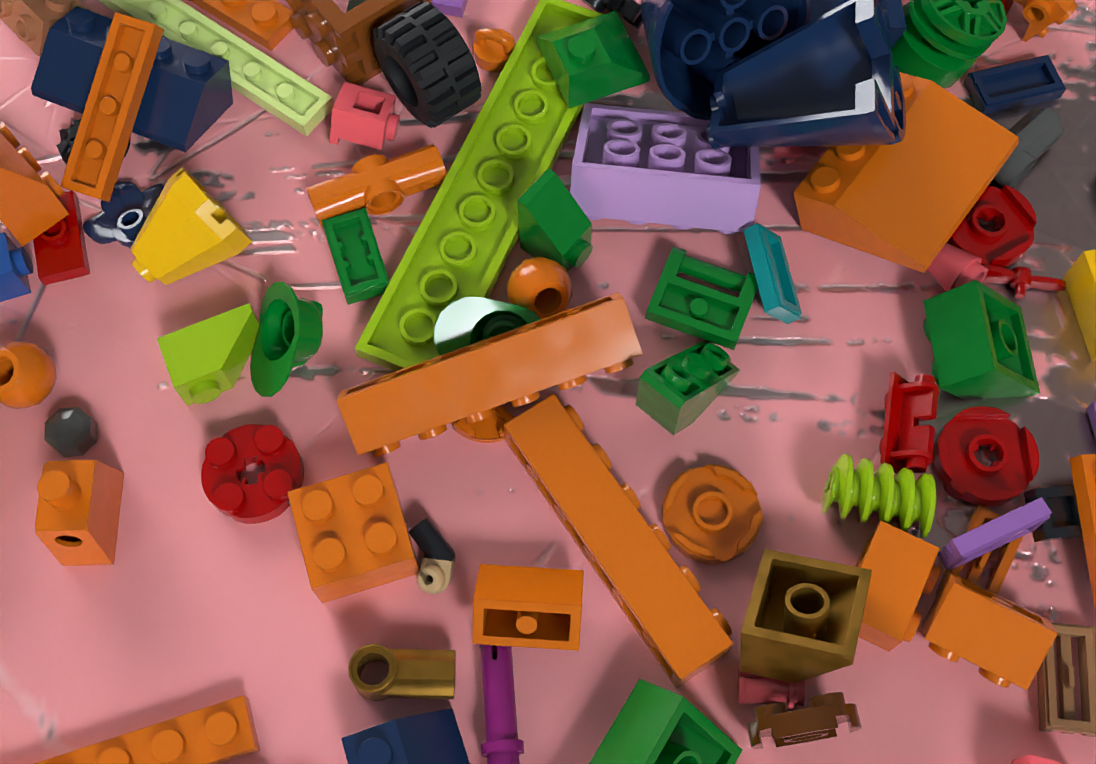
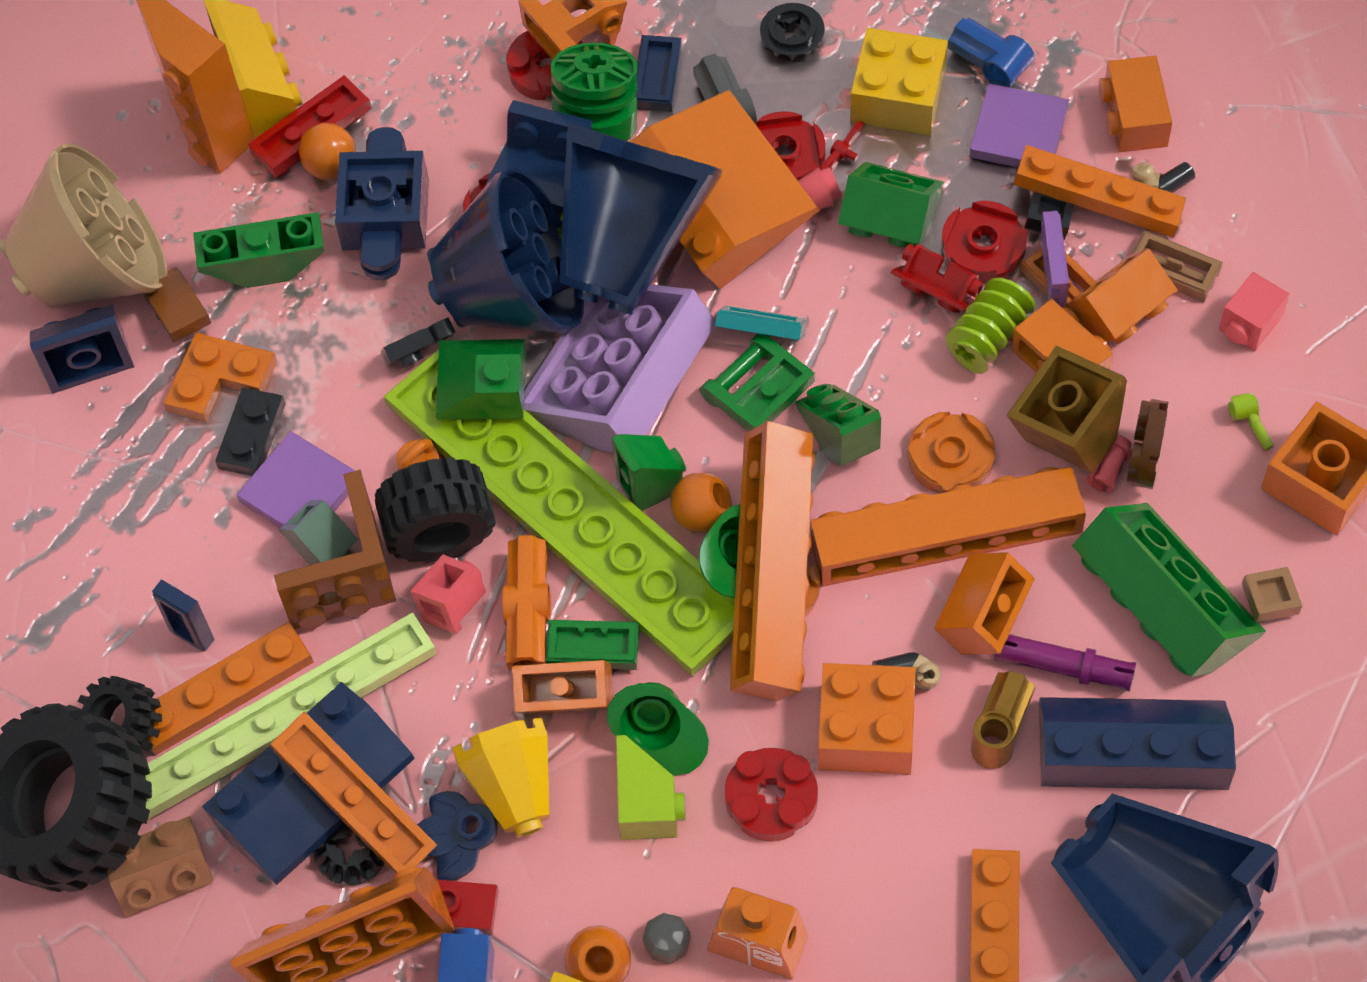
camera: 65 degrees left, 5 degrees down
none -> orange brick [512,660,613,715]

